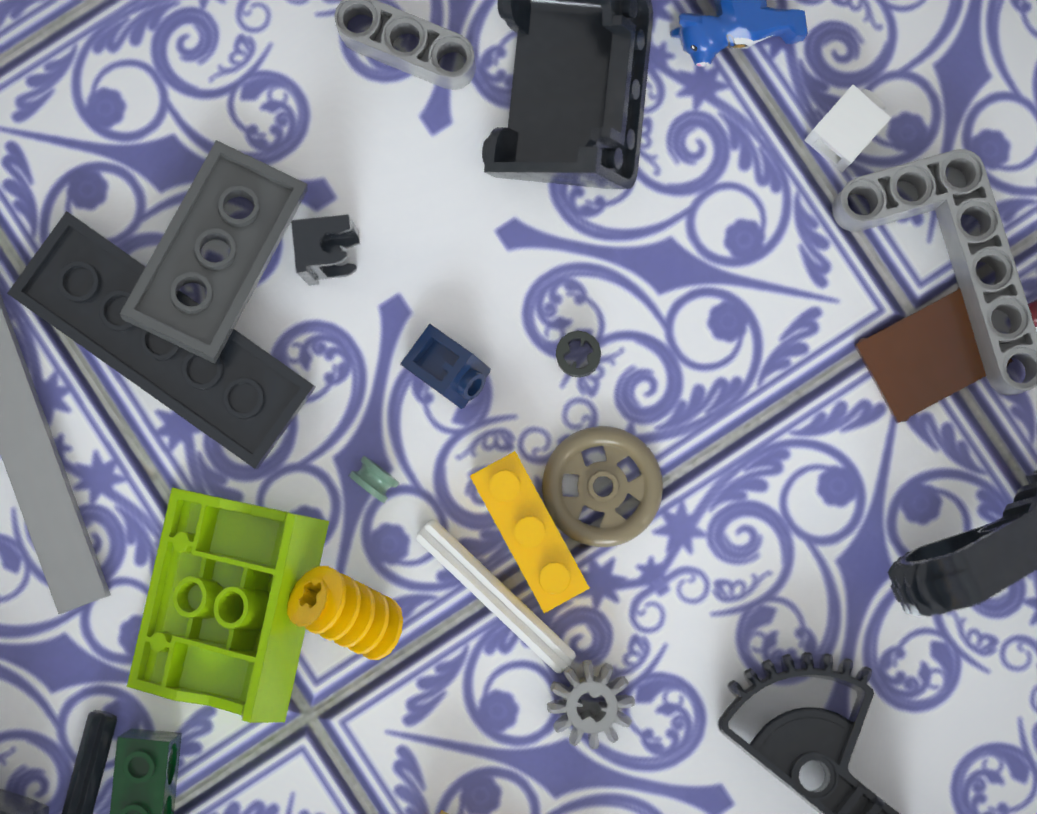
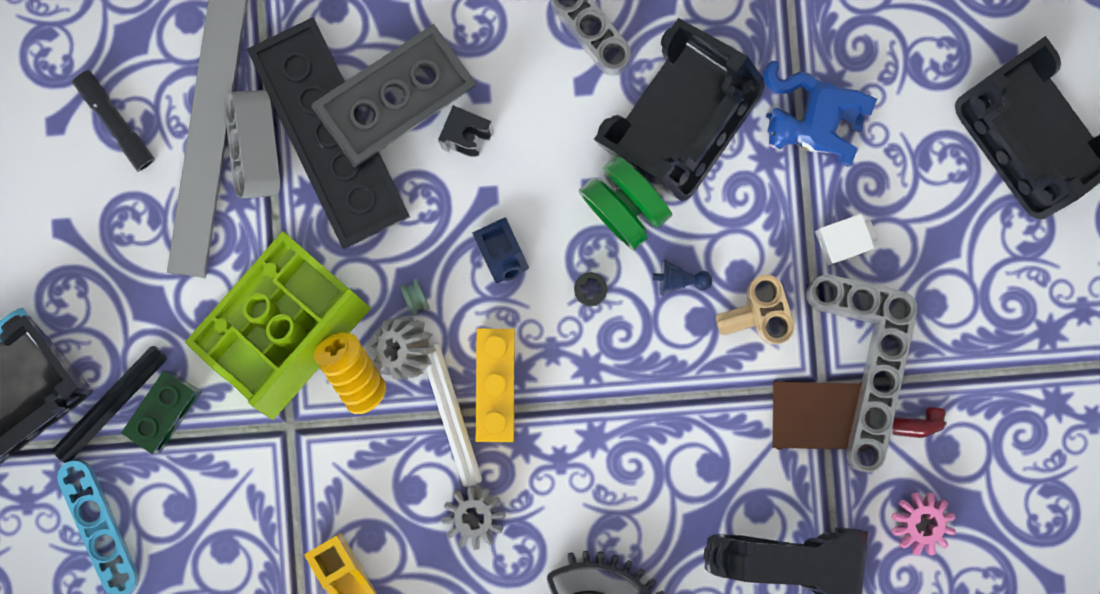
camera: 30 degrees right, 0 degrees up
dark tan plate [542,426,663,547] -> none
none -> light grey beam [224,90,280,199]
none -> light grey gear [370,316,436,380]
none -> green wheel [578,155,672,251]
none -> dark blue piece [652,259,713,296]
none -> tan beam [716,274,794,345]

